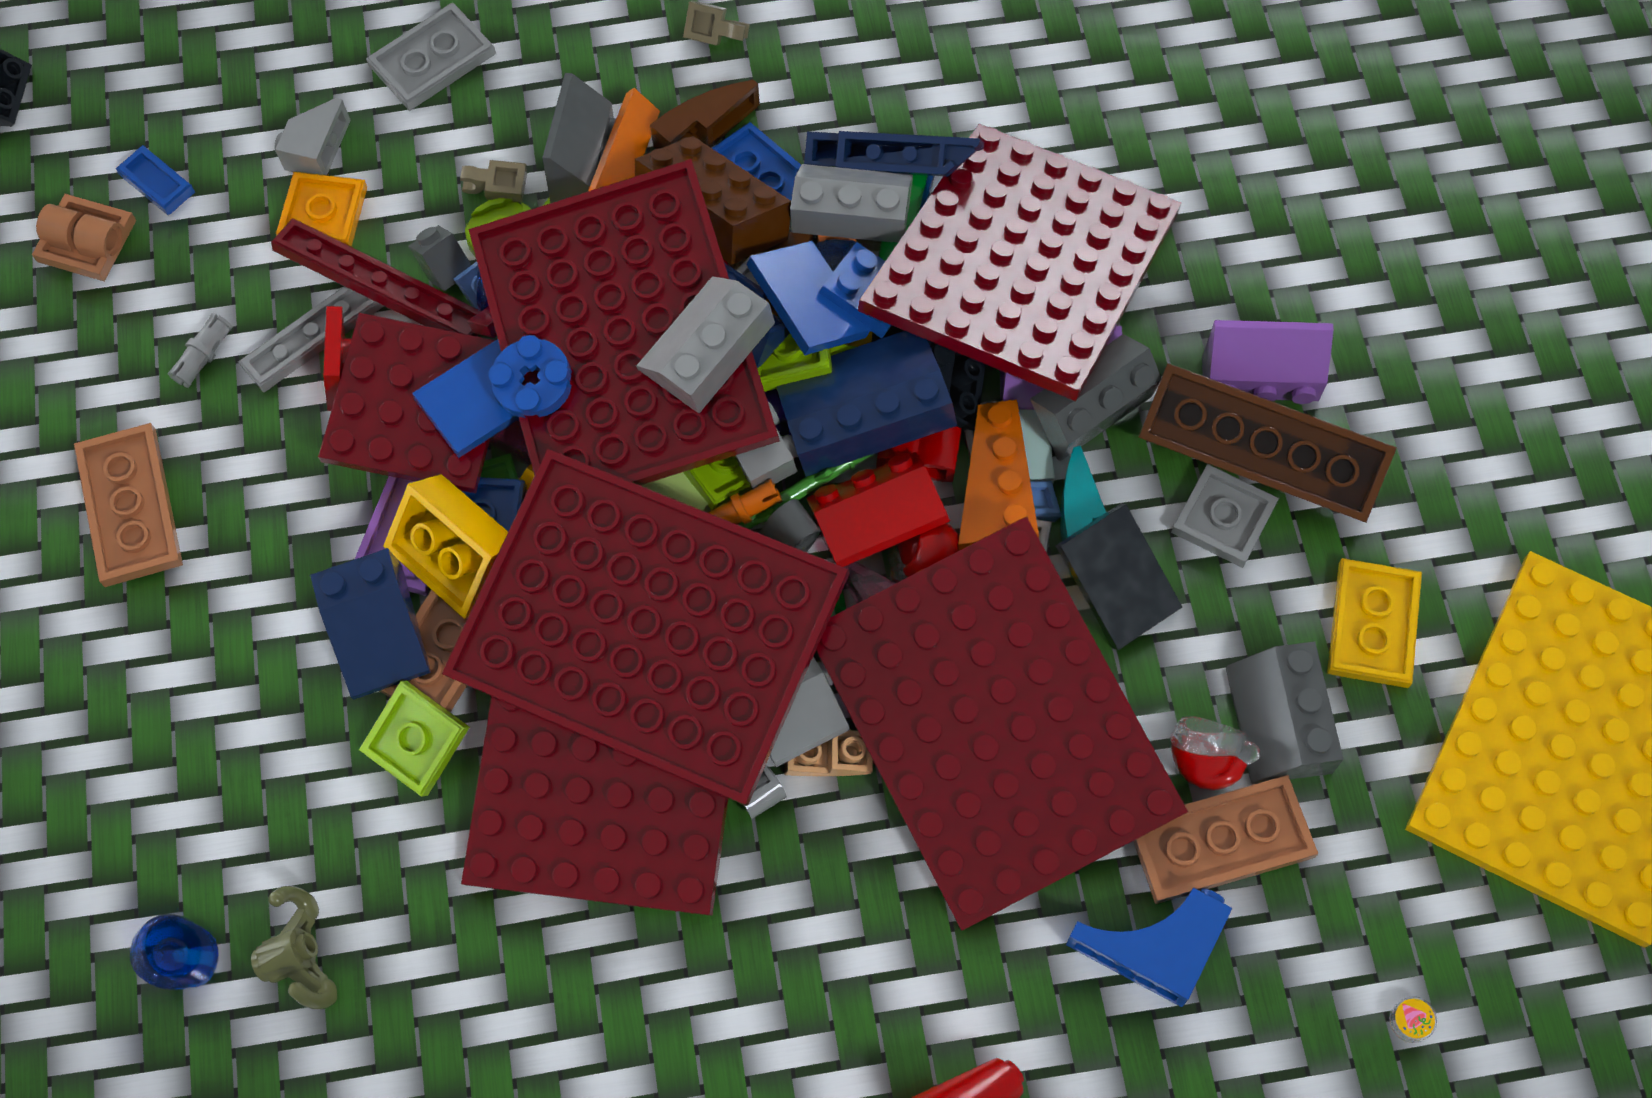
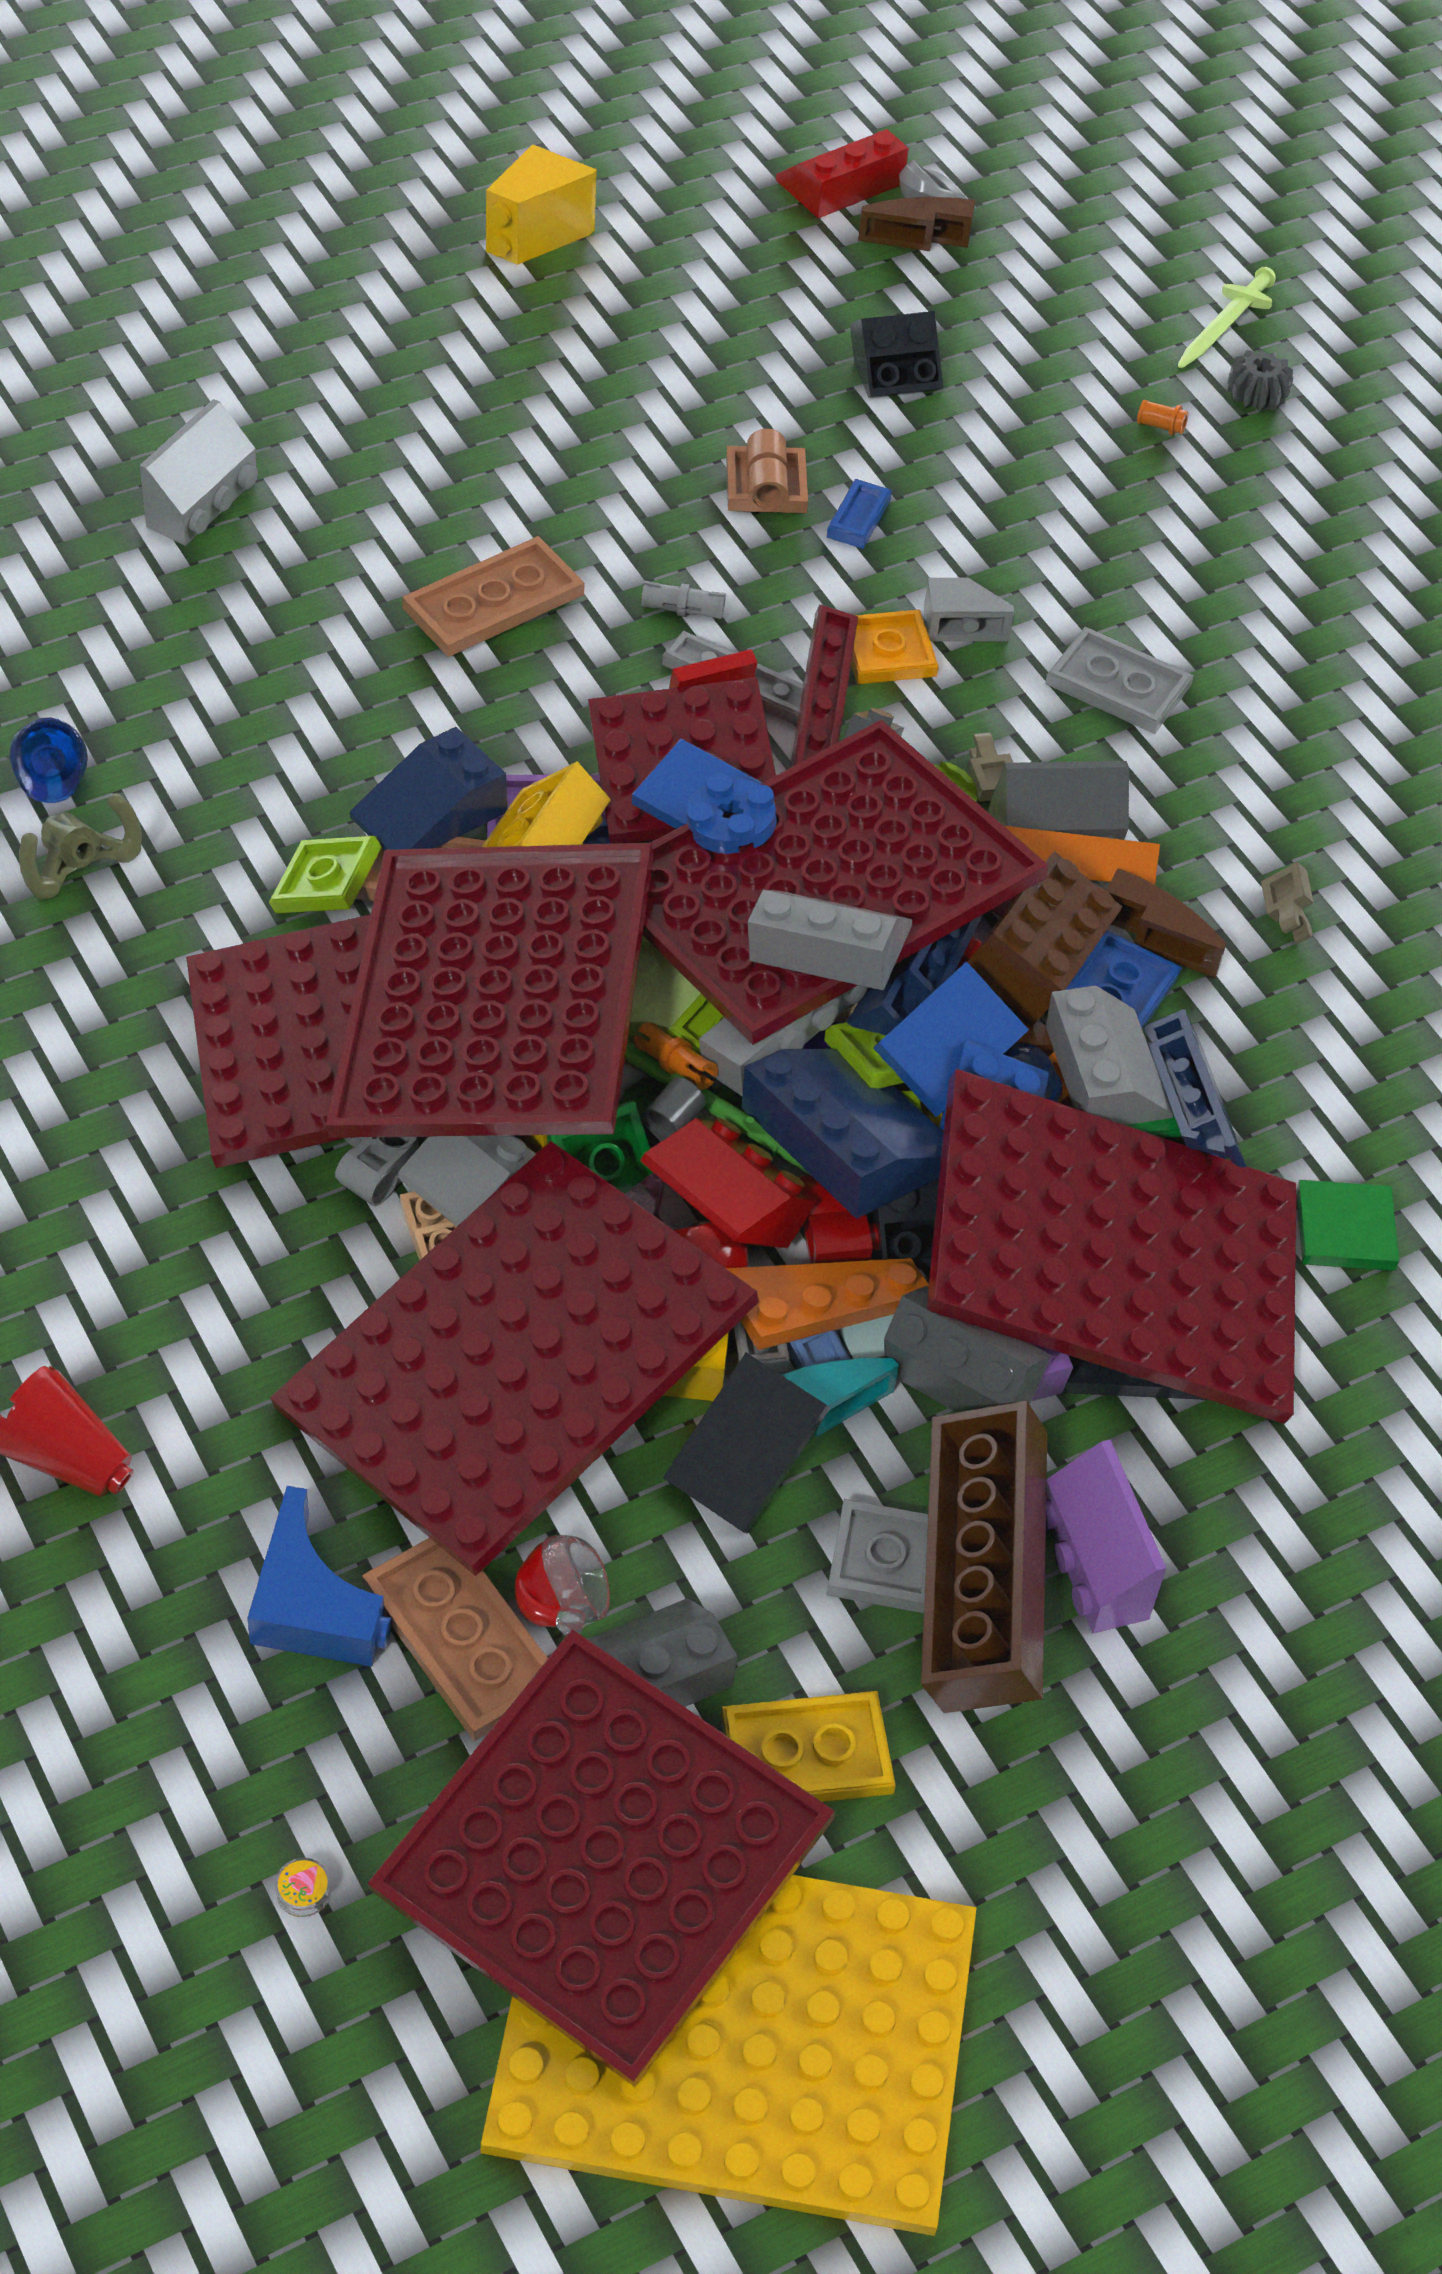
camera: 65 degrees right, 15 degrees down
none -> dark red plate [367,1629,835,2087]
none -> green tile [1296,1180,1399,1271]

